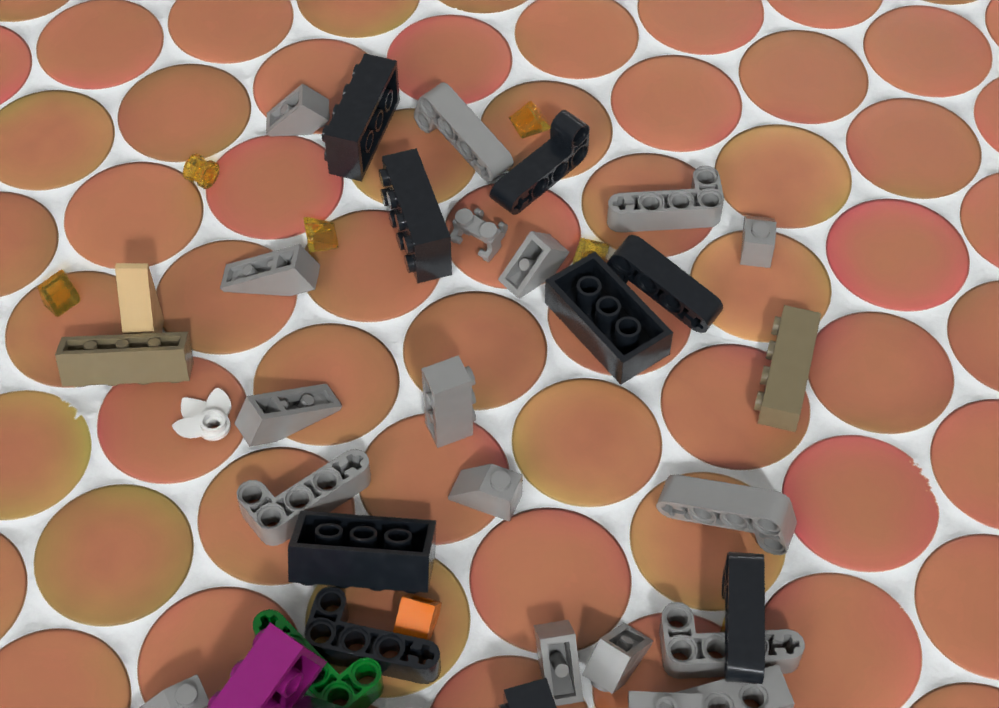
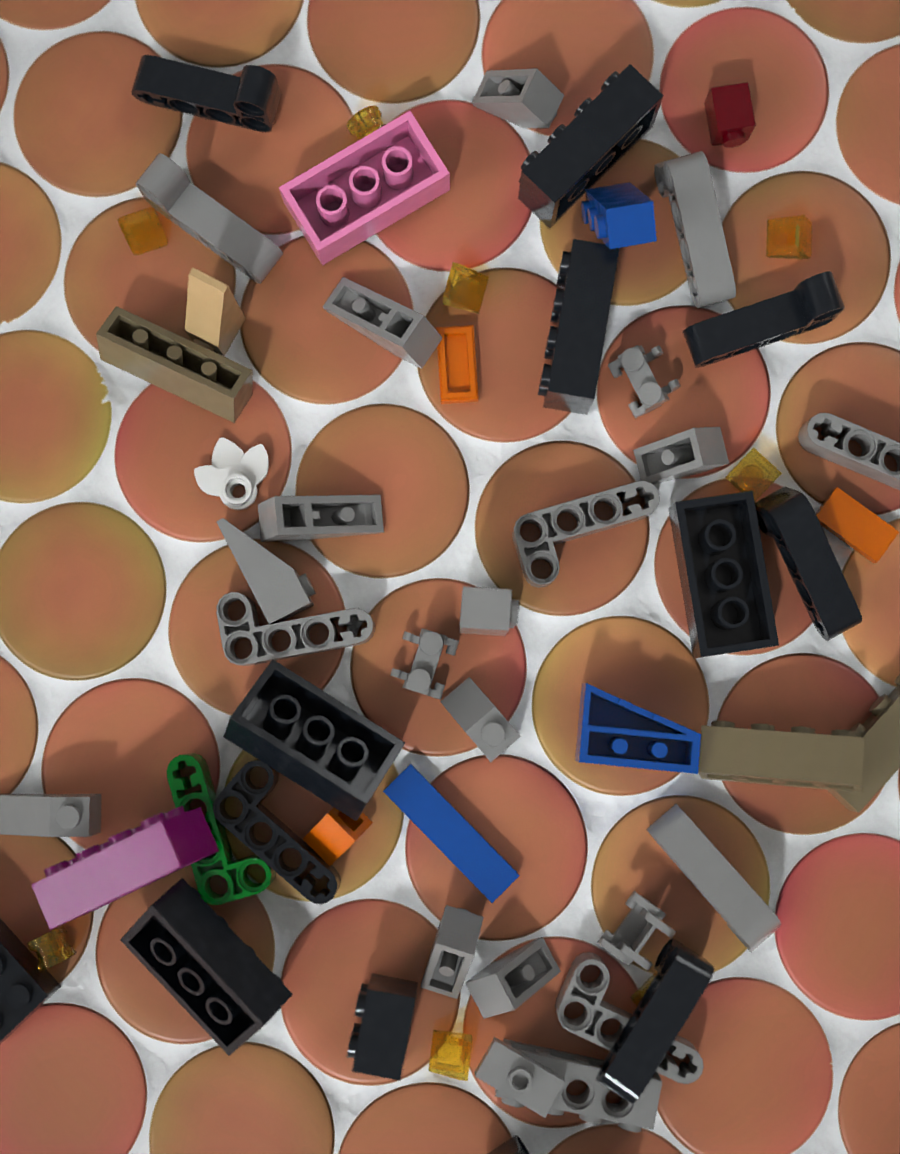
camera: 30 degrees right, 30 degrees up
none -> black beam [131,55,281,132]
none -> light grey beam [136,153,283,284]
none -> light grey slope [216,518,316,624]
none -> bright pink brick [279,111,450,265]
none -> blue tile [383,764,520,903]
none -> light grey piece [390,629,460,700]
none -> orange tile [436,325,478,404]
none -> light grey beam [512,481,660,588]
none -> blue wedge [575,683,701,774]
none -> blue brick [581,182,657,249]
none -> light grey piece [597,891,676,971]
none -> dark tan brick [698,721,865,792]
none -> dark red brick [704,82,756,148]
none -> orange tile [816,487,899,564]

